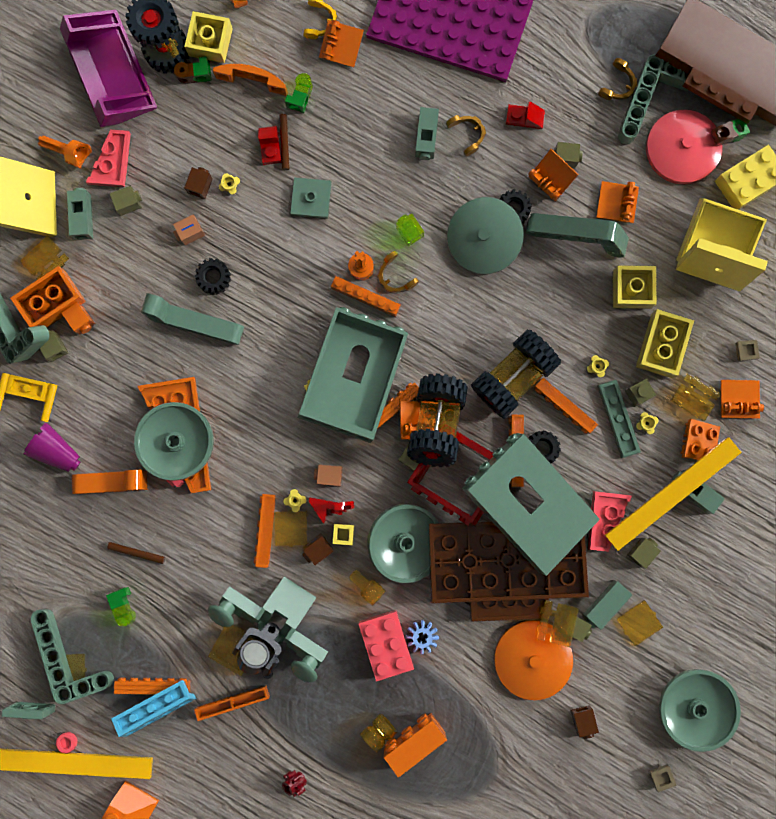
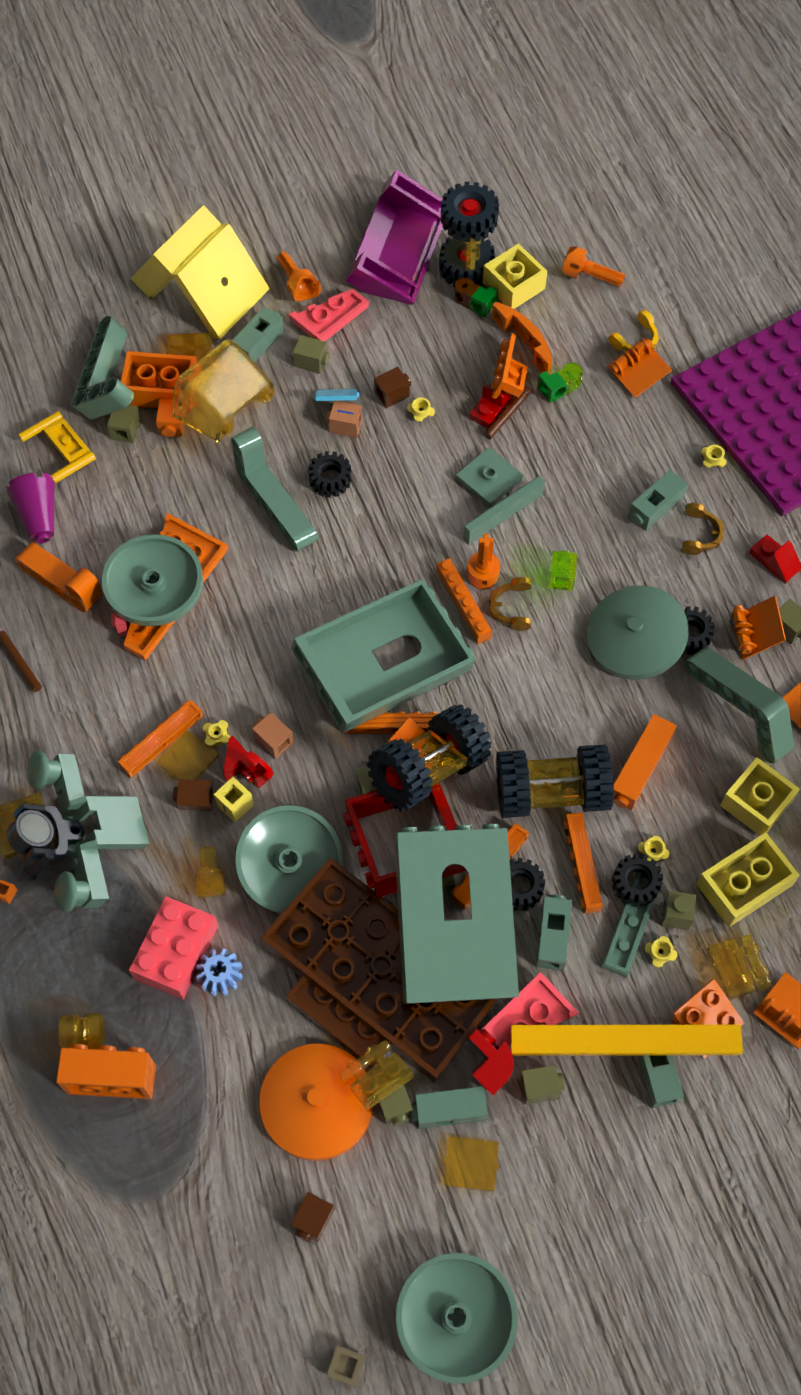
camera: 35 degrees right, 20 degrees down
none -> clear yellow windscreen [172,339,275,442]
none -> medium azure piece [314,389,359,401]
none -> sand green tile [464,476,545,544]
none -> red brick [468,1027,514,1095]
none -> orange bracket [491,333,528,399]
none -> sand green brick [536,895,572,971]
none -> black tyre [612,853,663,907]
none -> orange brick [613,714,677,810]
none -> light yellow plate [701,445,726,468]

